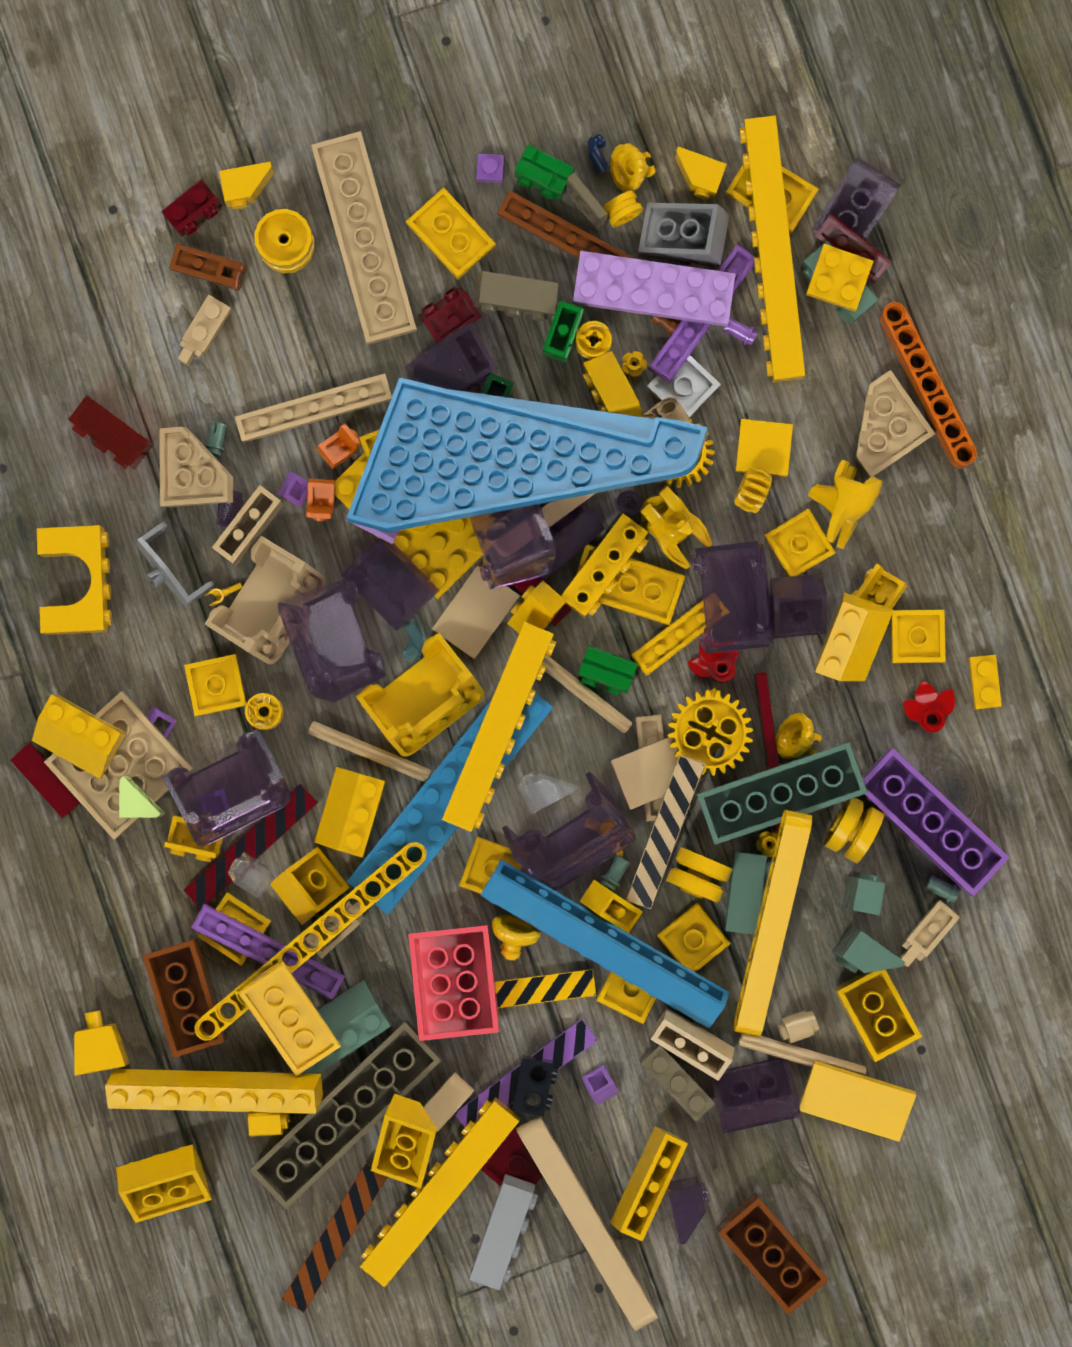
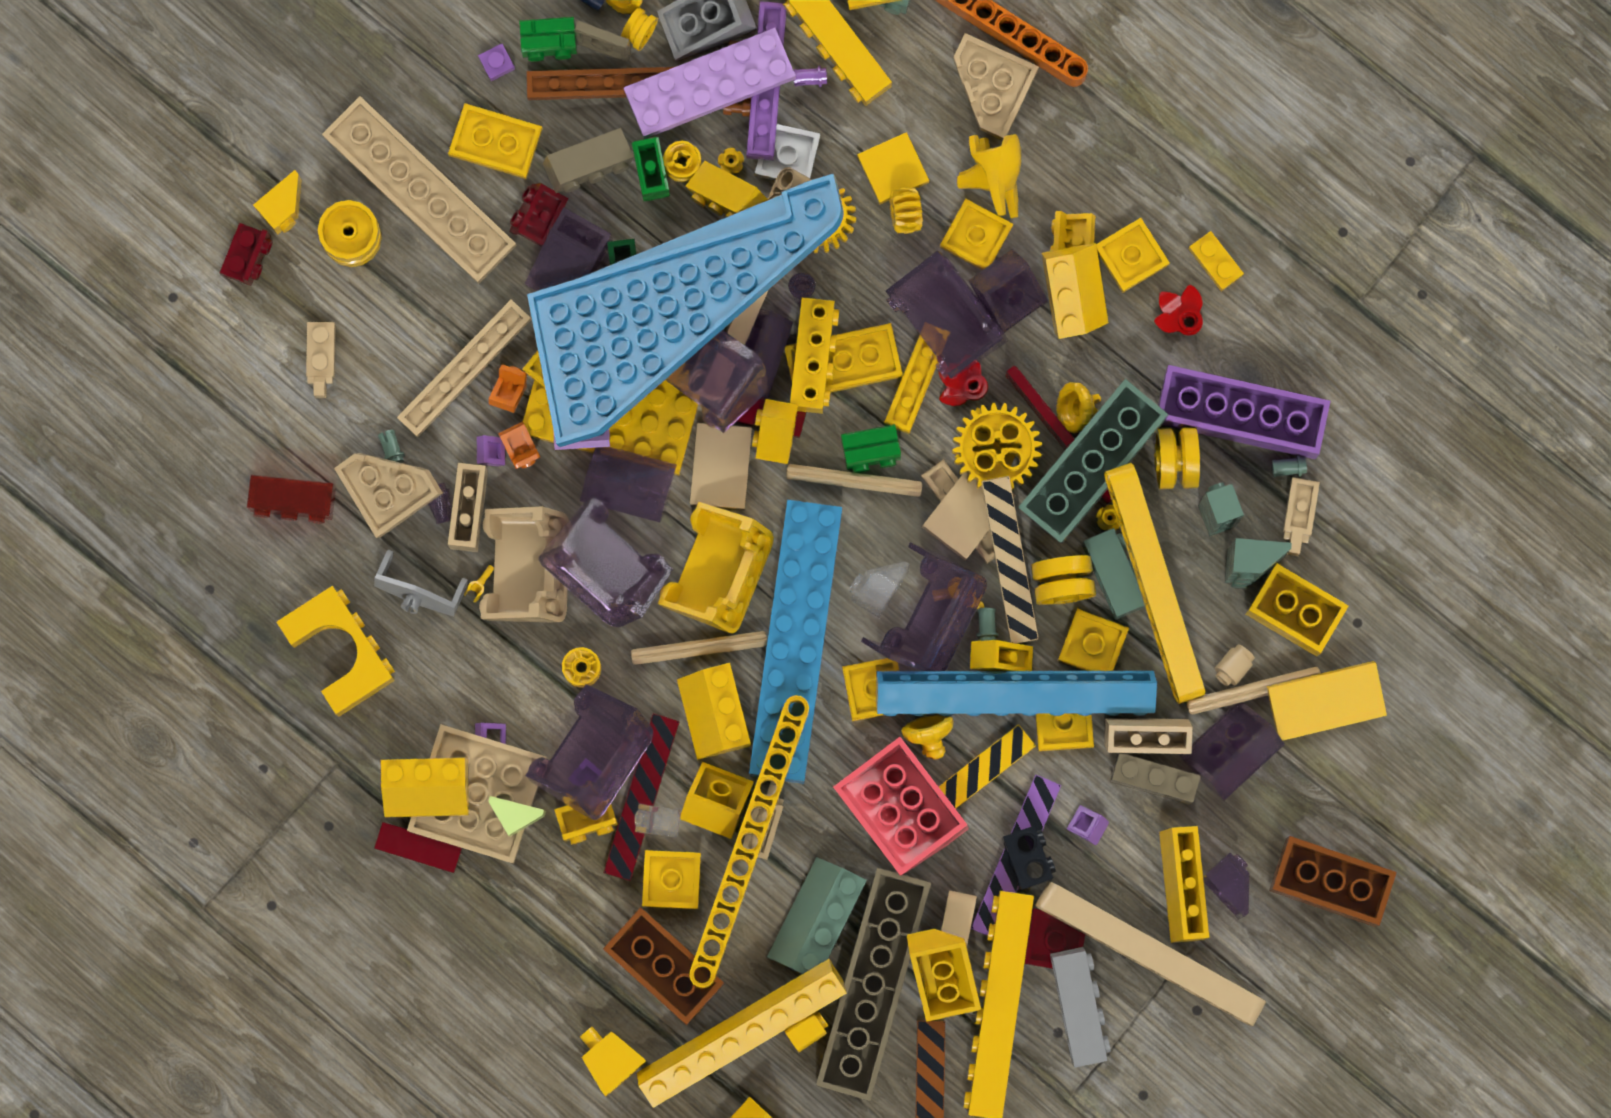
camera: 30 degrees left, 5 degrees down
dark orange plate [169,244,247,291] -> none
yellow plate [184,654,247,717] -> none
medium lavender tile [191,903,345,1000] -> none
yellow tile [237,960,341,1076] -> none
clear light blue arm [403,622,425,661] -> none
yellow brick [442,622,556,832] -> none
yellow piece [640,486,712,569] -> none

